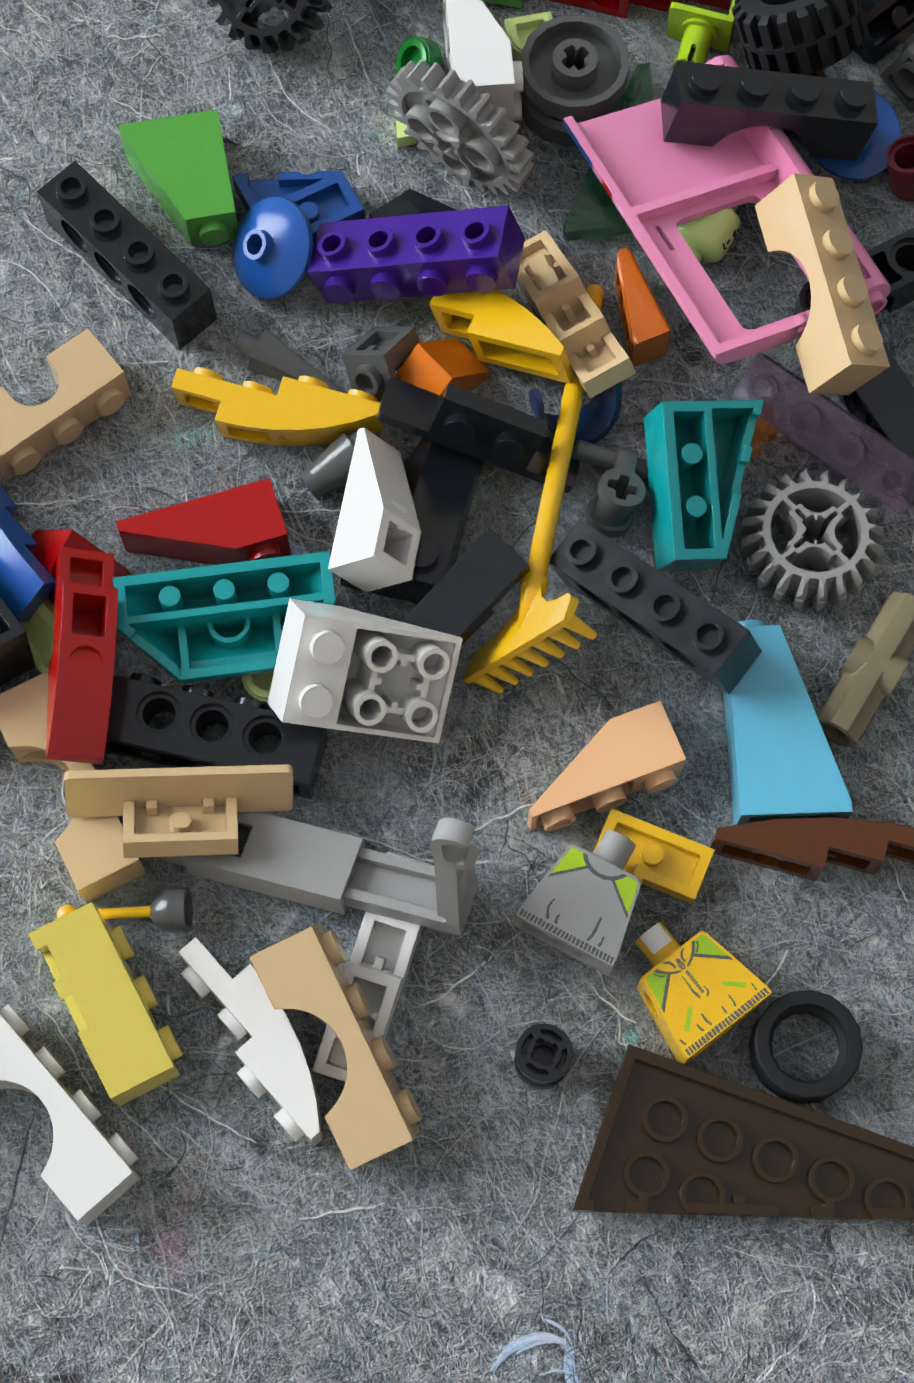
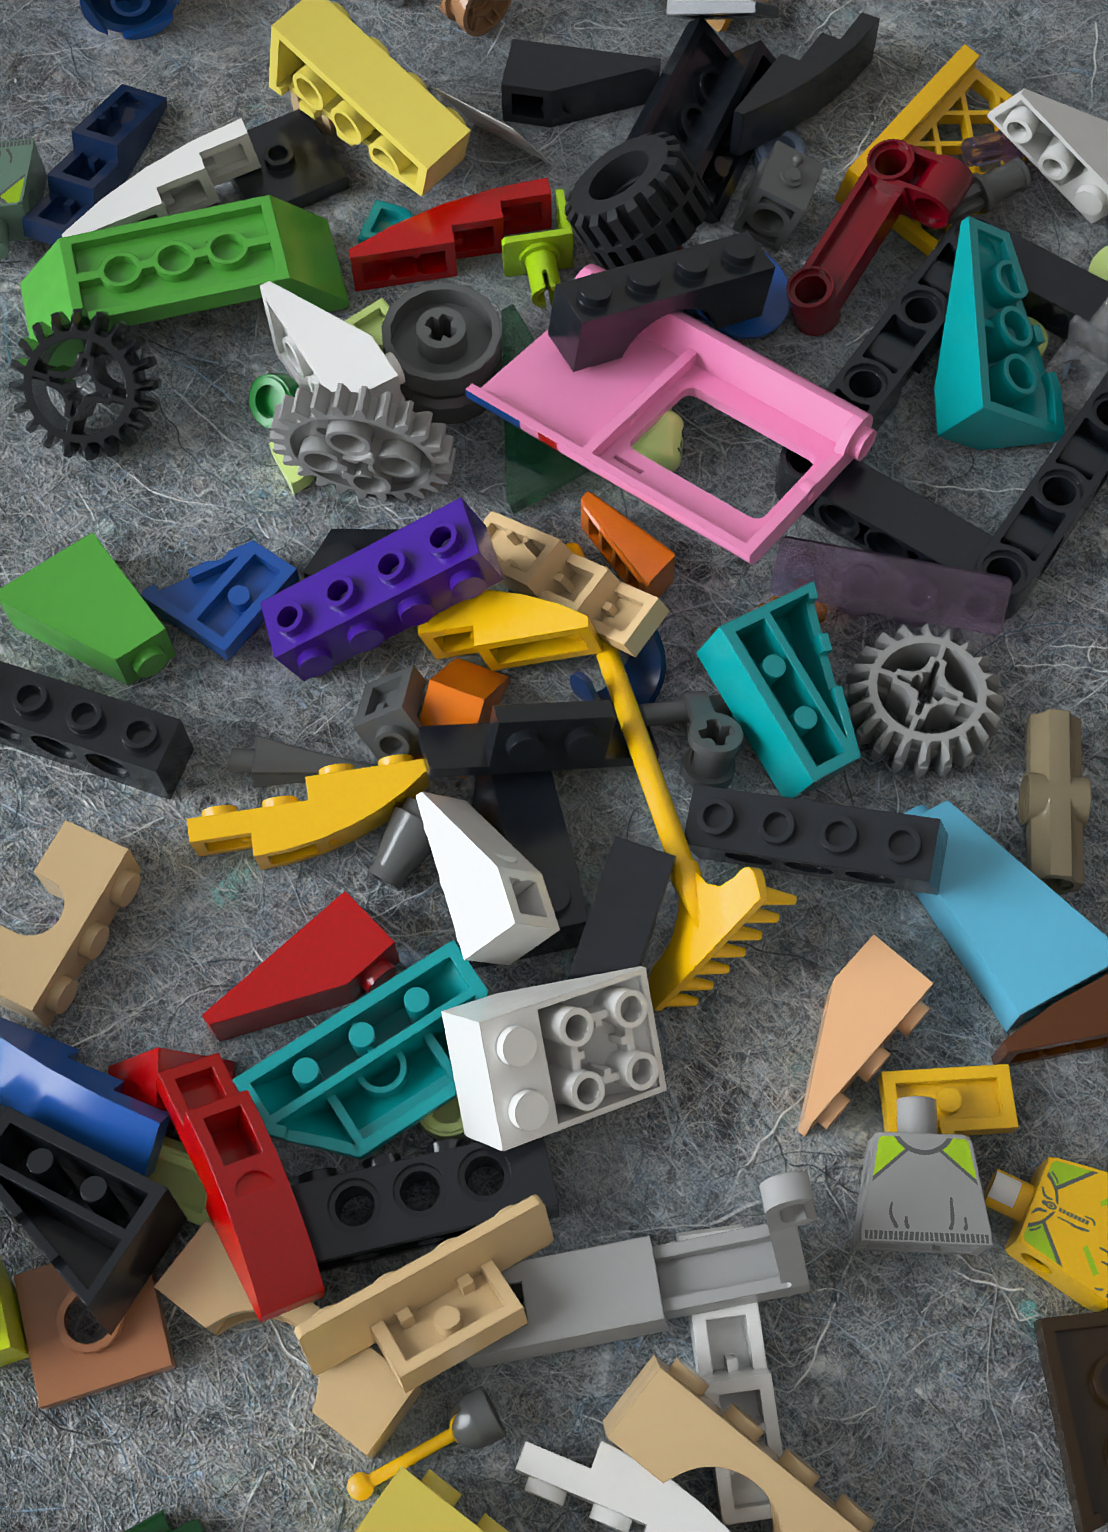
camera: 25 degrees left, 5 degrees down
blue dish [233,197,313,300] -> none
black wheel [514,1023,573,1090] -> none
tan arch [755,173,890,395] -> none

